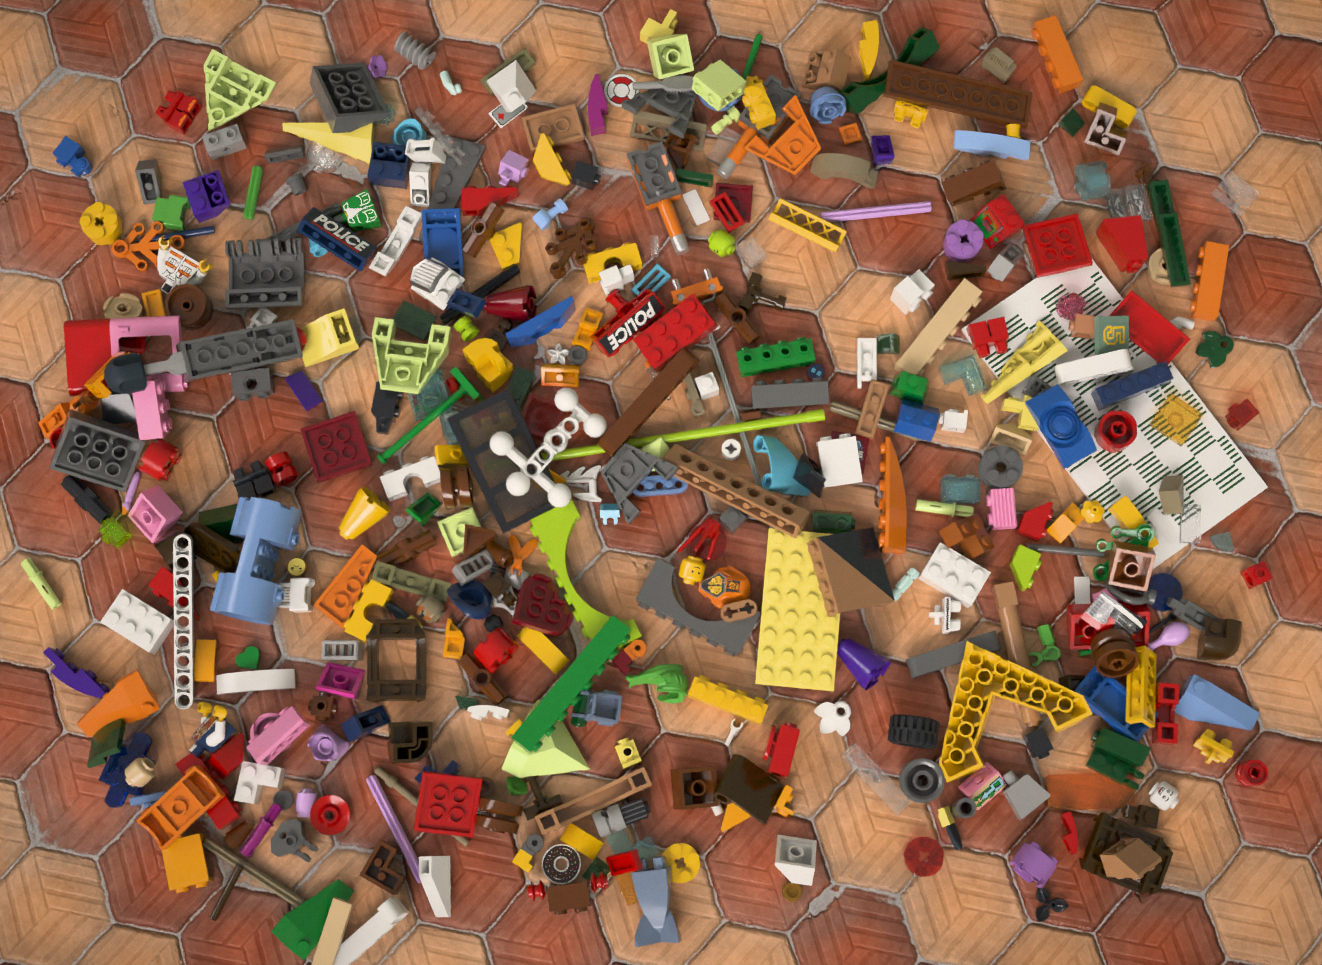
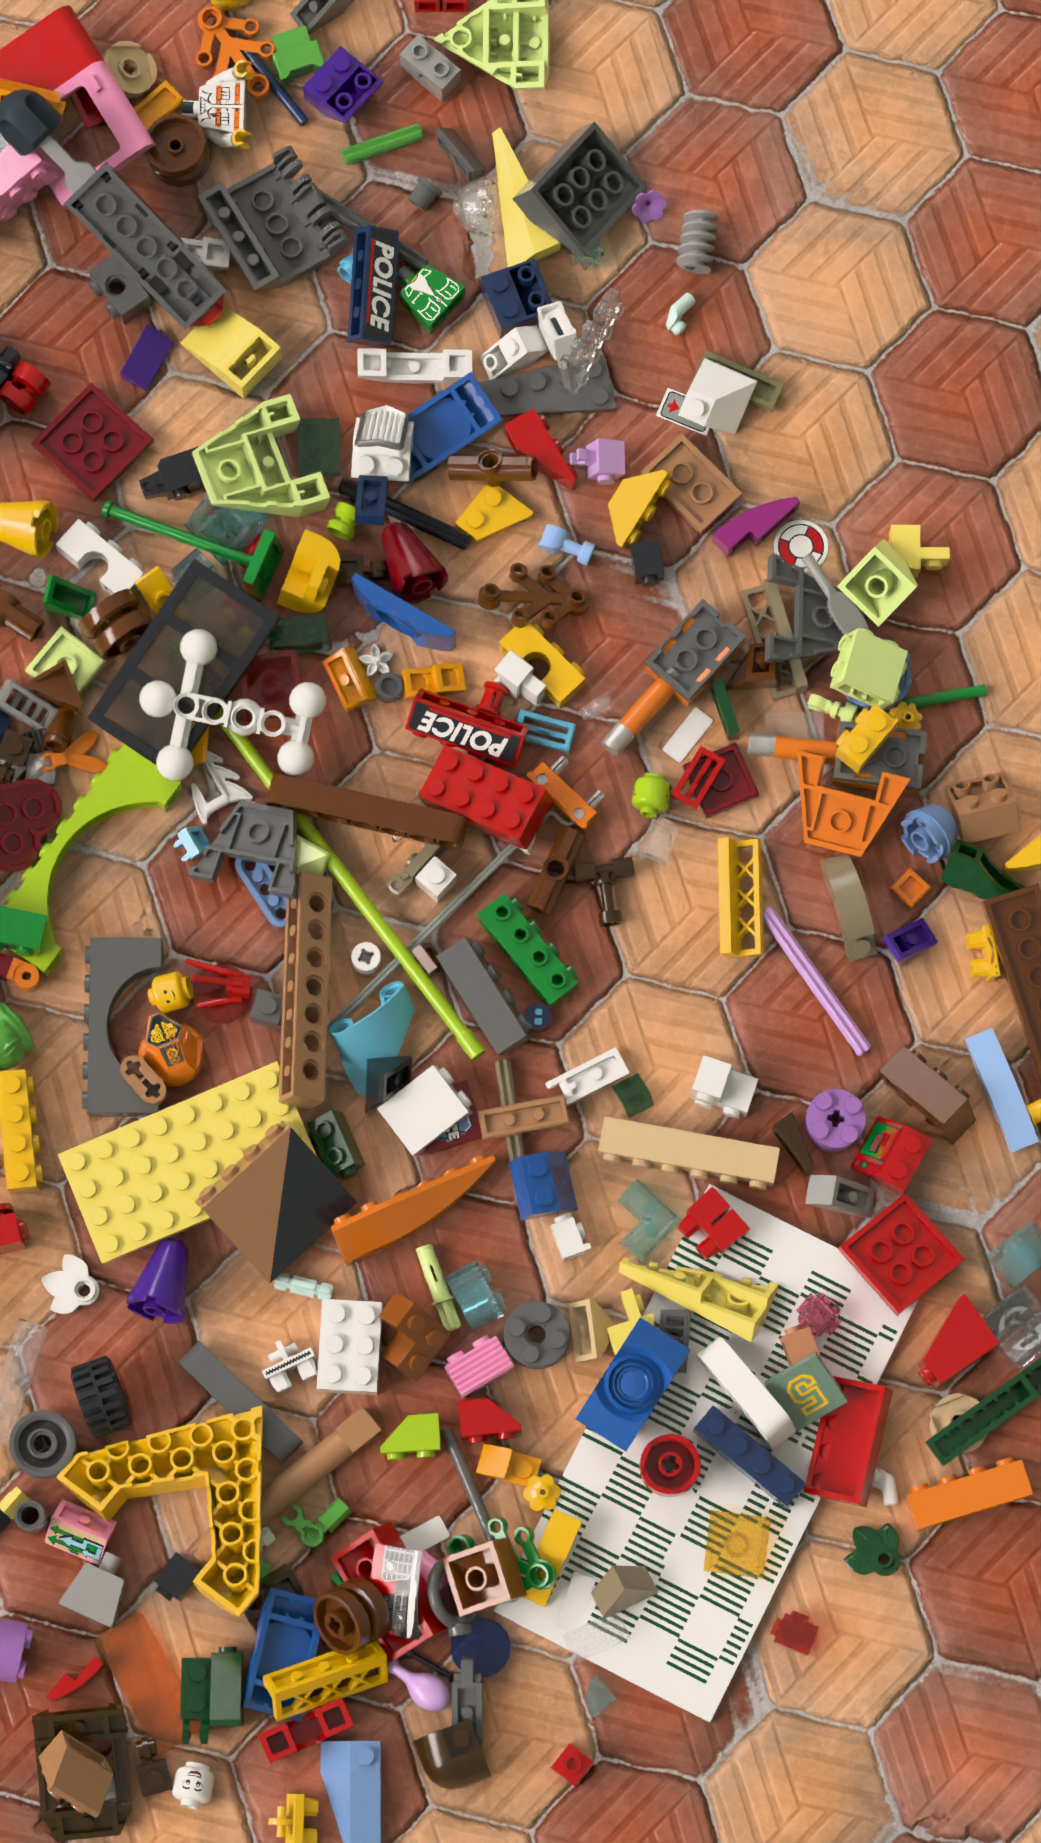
camera: 60 degrees right, 0 degrees up
medium azure hat [392,119,427,146] -> none
green torso [889,371,929,404] -> none

